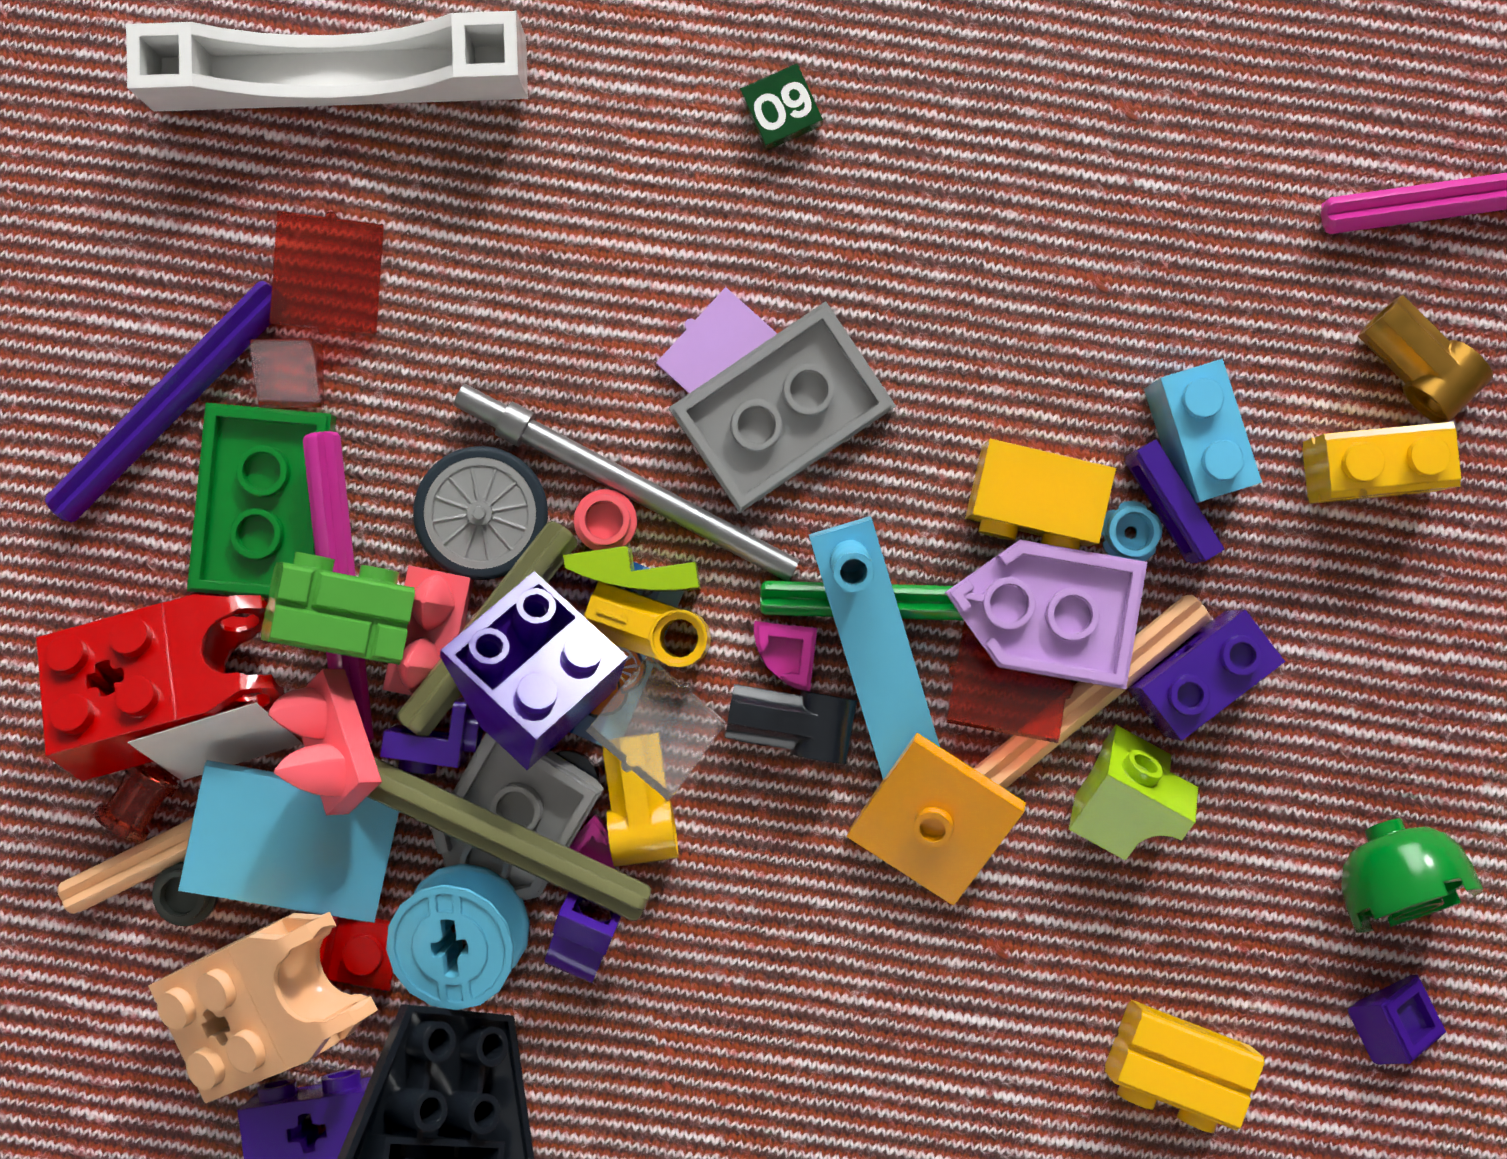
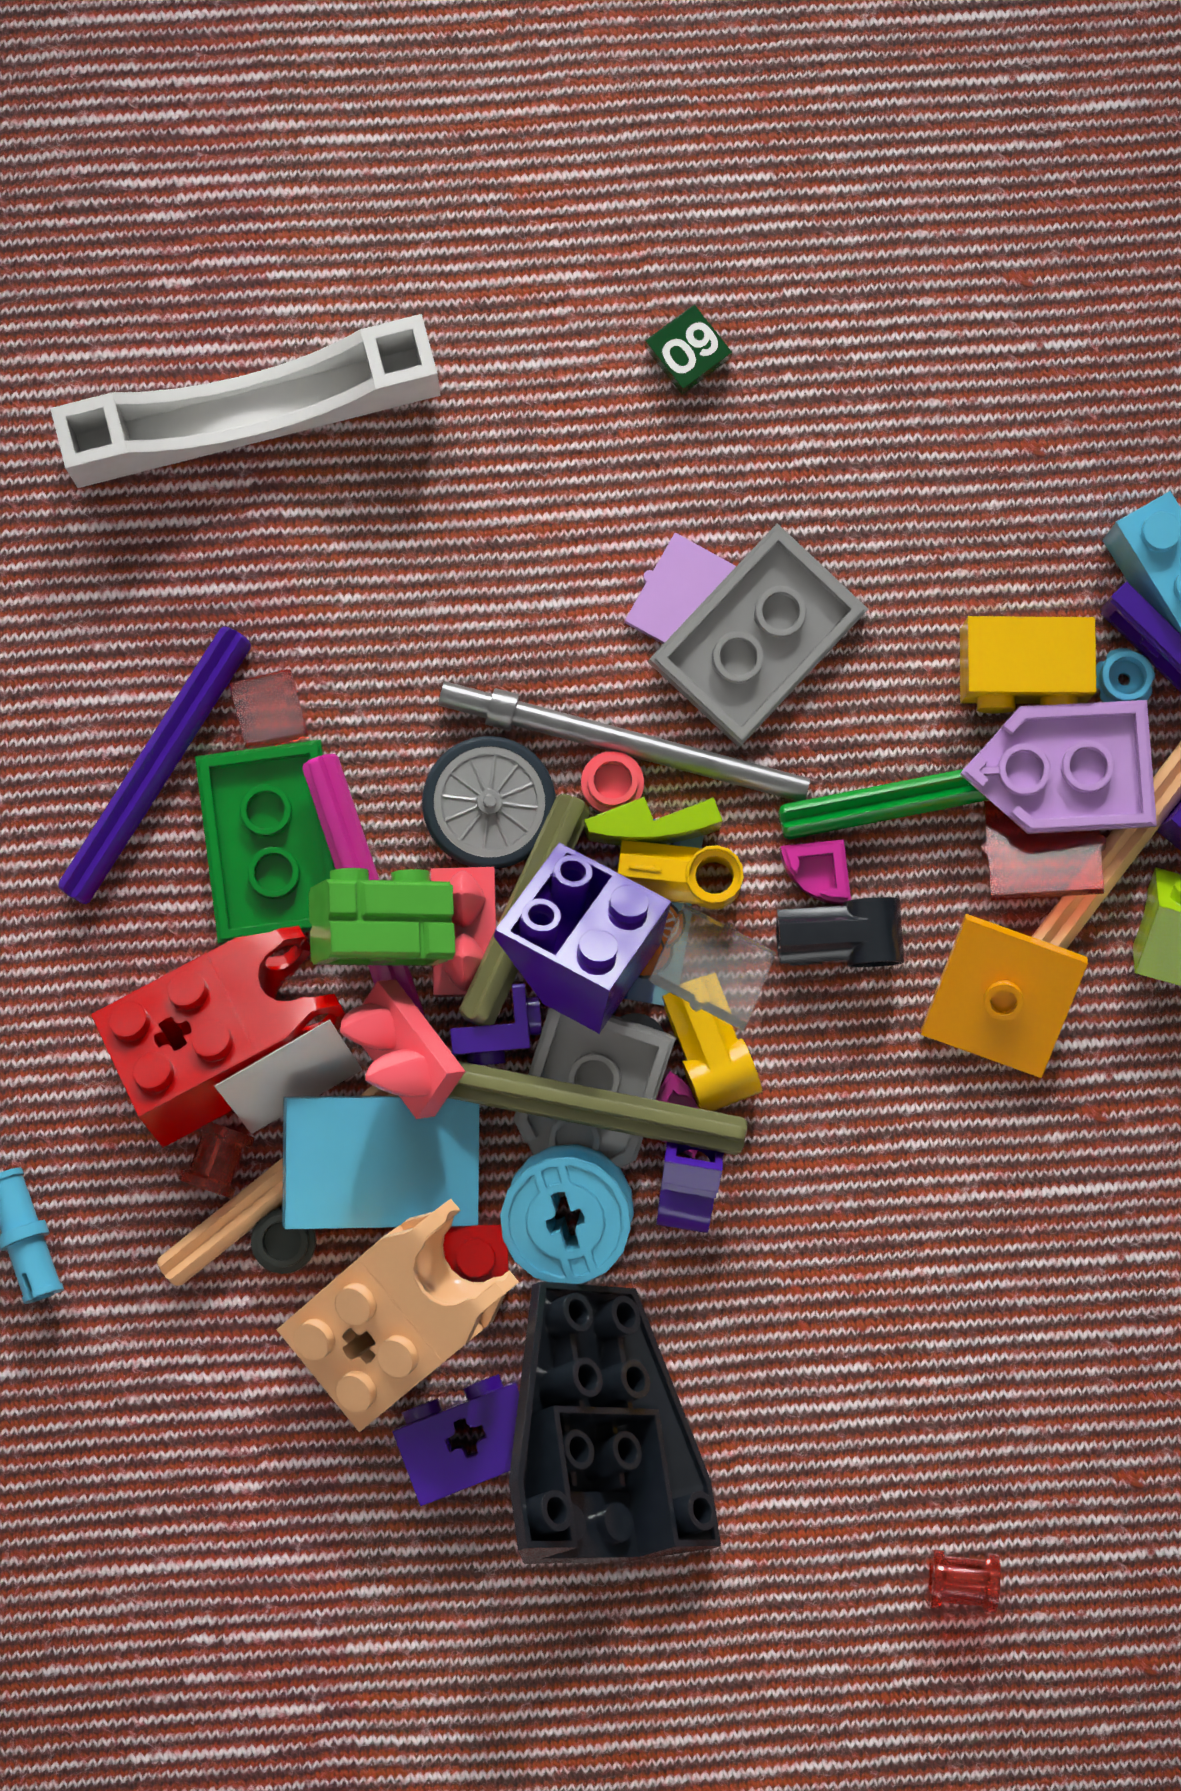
camera: 20 degrees left, 5 degrees down
clear red piece [269,211,384,336] -> none
medium azure piece [809,516,940,779] -> none

